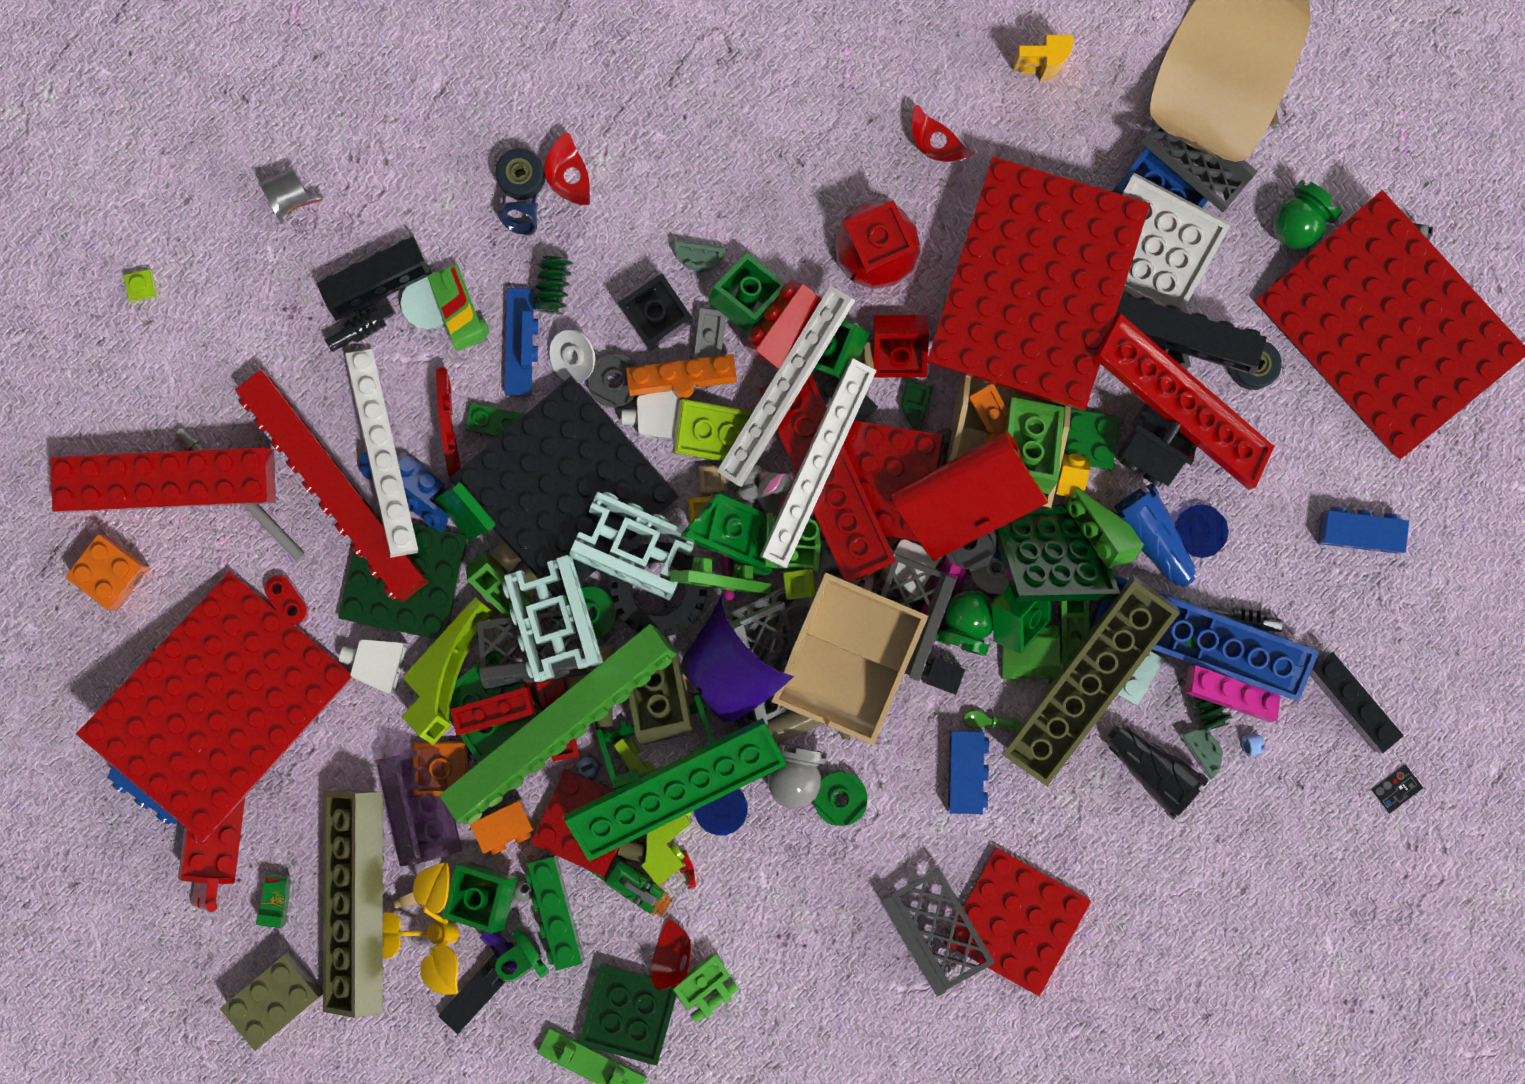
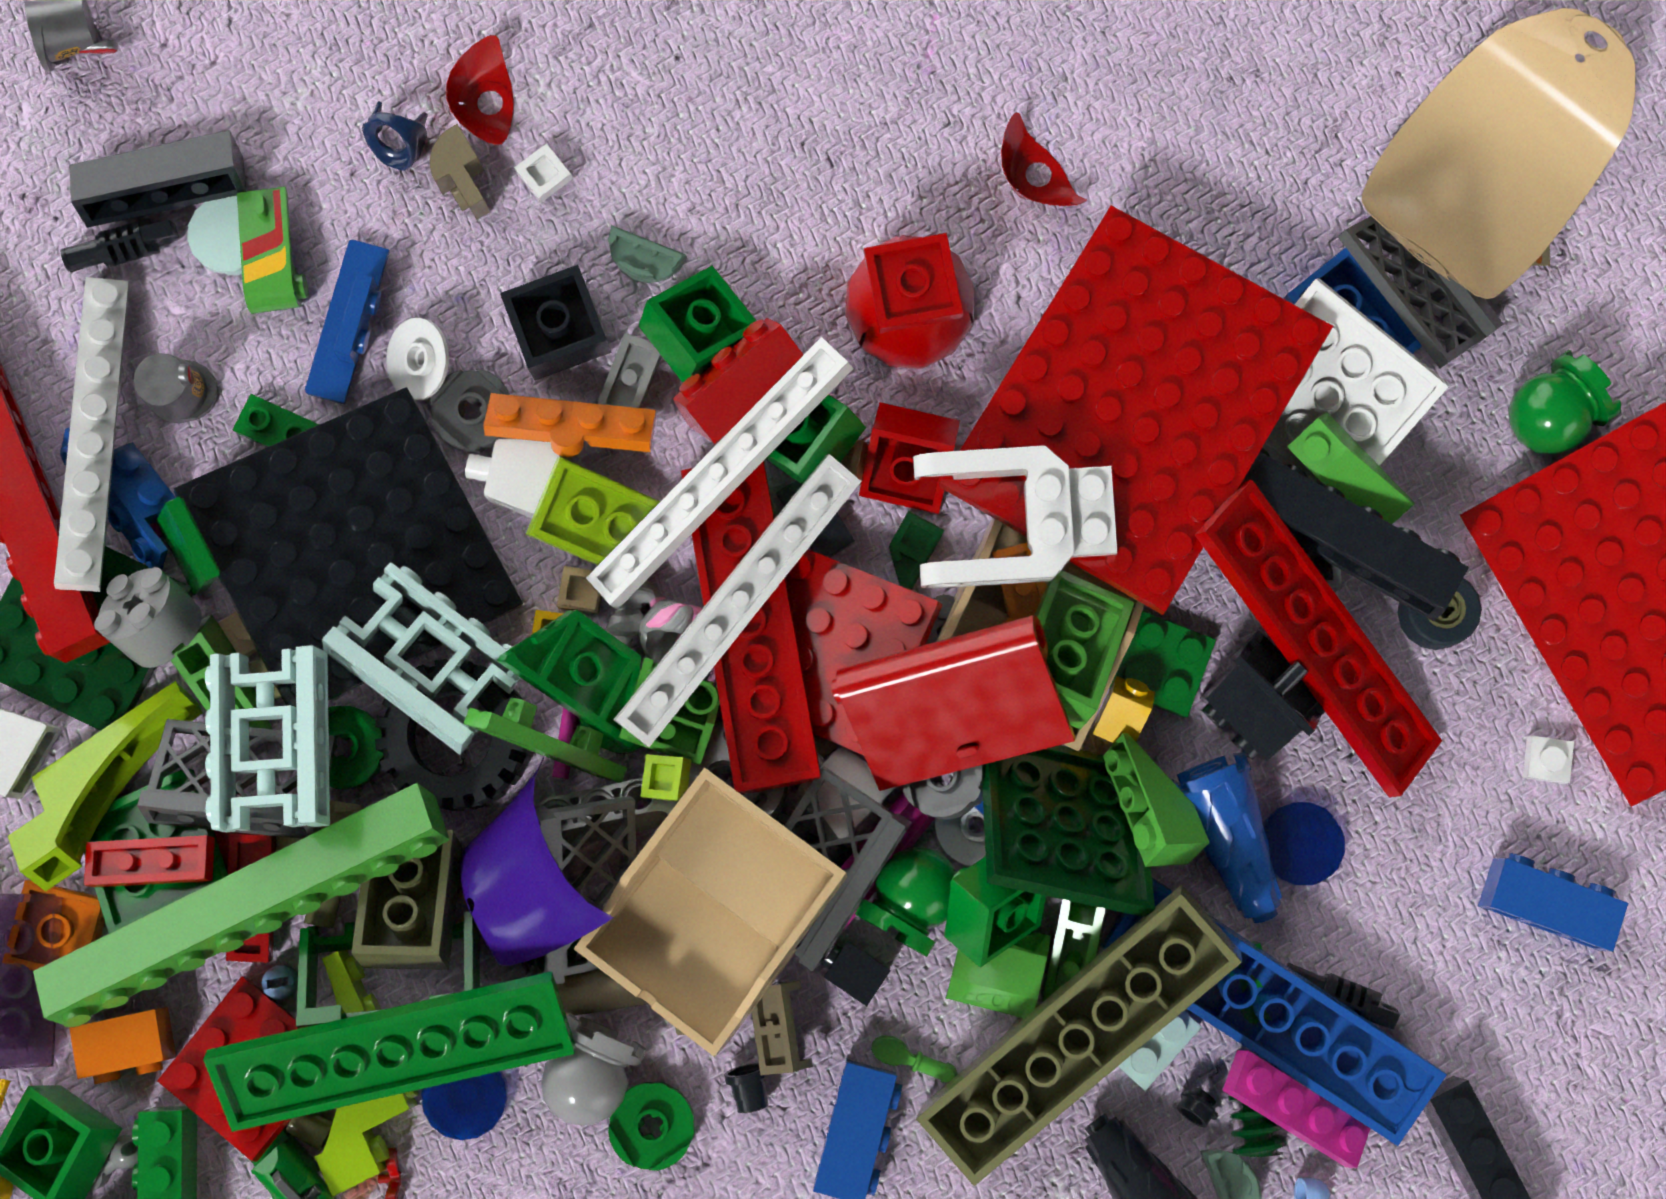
camera: 15 degrees right, 5 degrees down
red tile [436,367,461,479] -> none
black wheel [495,148,545,200] -> none
dark green piece [532,256,573,315] -> none
yellow brick [1013,35,1074,81] -> none
none -> light grey brick [94,567,202,668]
none -> flat silver hat [133,353,218,423]
none -> dark tan brick [430,124,490,220]
none -> white plate [514,143,573,203]
none -> black piece [724,1063,769,1113]
none -> dark tan hinge [751,980,813,1075]
none -> white plate [913,446,1117,588]
none -> black plate [1177,1088,1218,1128]
none -> bright green slope [1287,412,1415,524]
none -> white plate [1523,736,1574,784]

